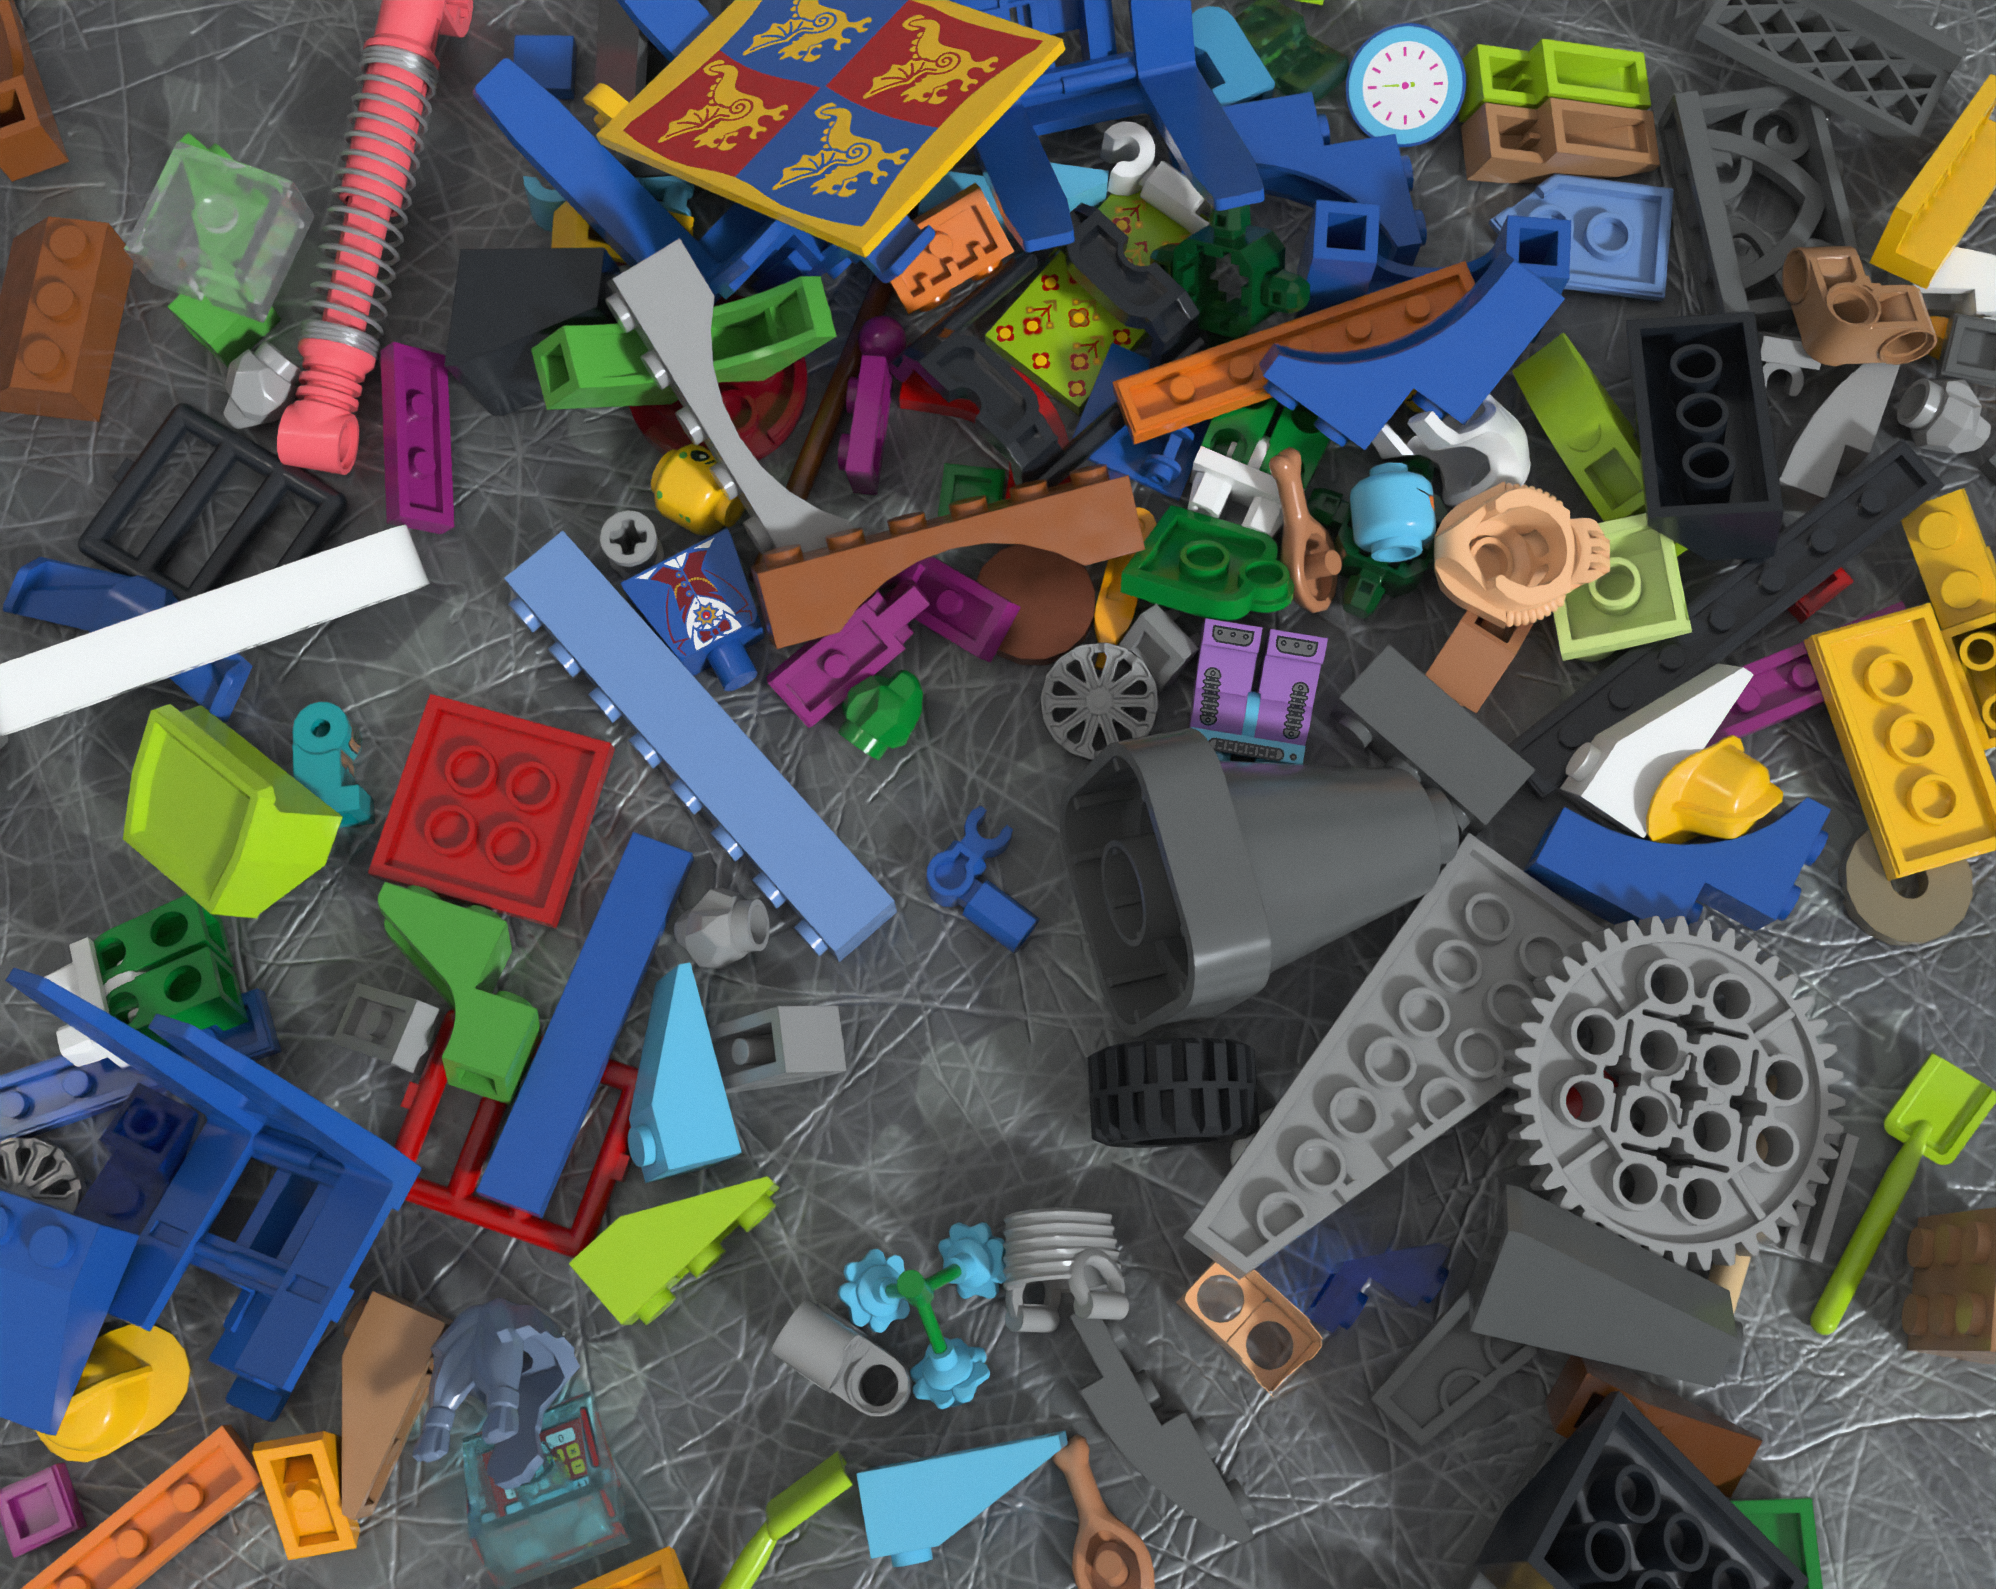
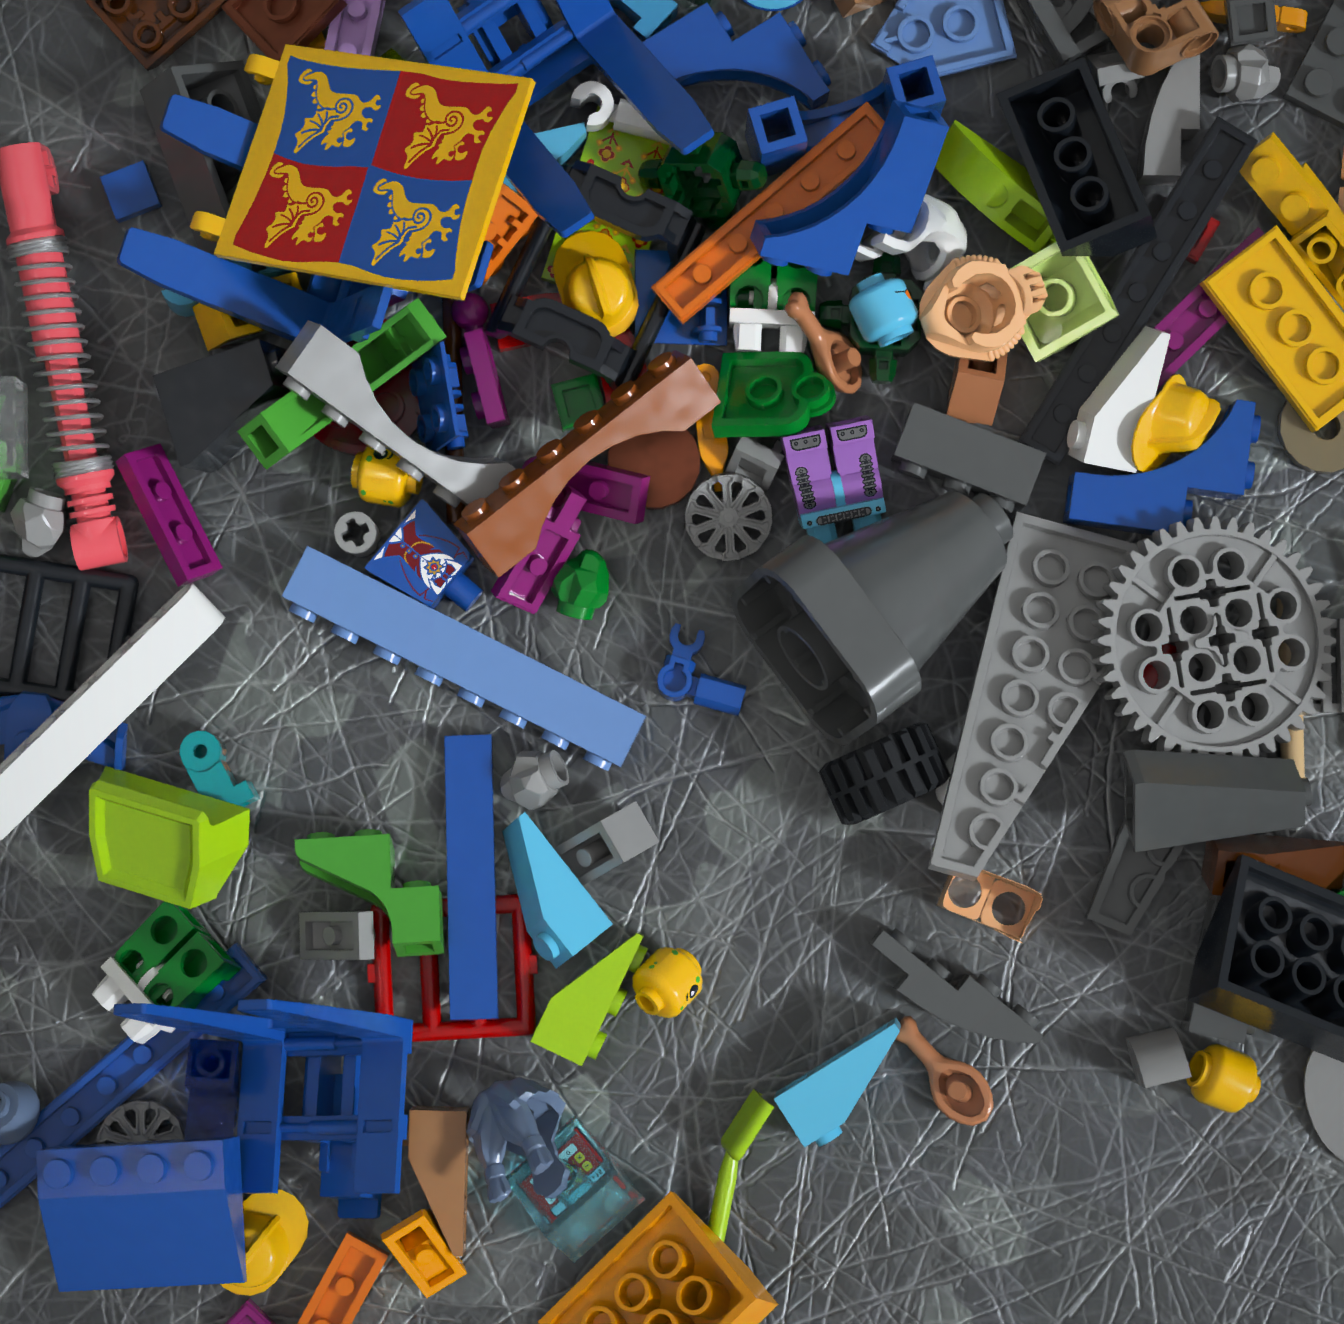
camera: 25 degrees left, 10 degrees up
red plate [368,694,615,929] -> none
light grey piece [771,1299,913,1416] -> none
medium azure plant [837,1222,1006,1409] -> none
light grey piece [1002,1207,1129,1333] -> none
clear blue slope [1304,1242,1450,1334] -> none
none -> blue hinge [409,341,469,452]
none -> yellow piece [553,231,639,337]
none -> yellow head [632,947,703,1018]

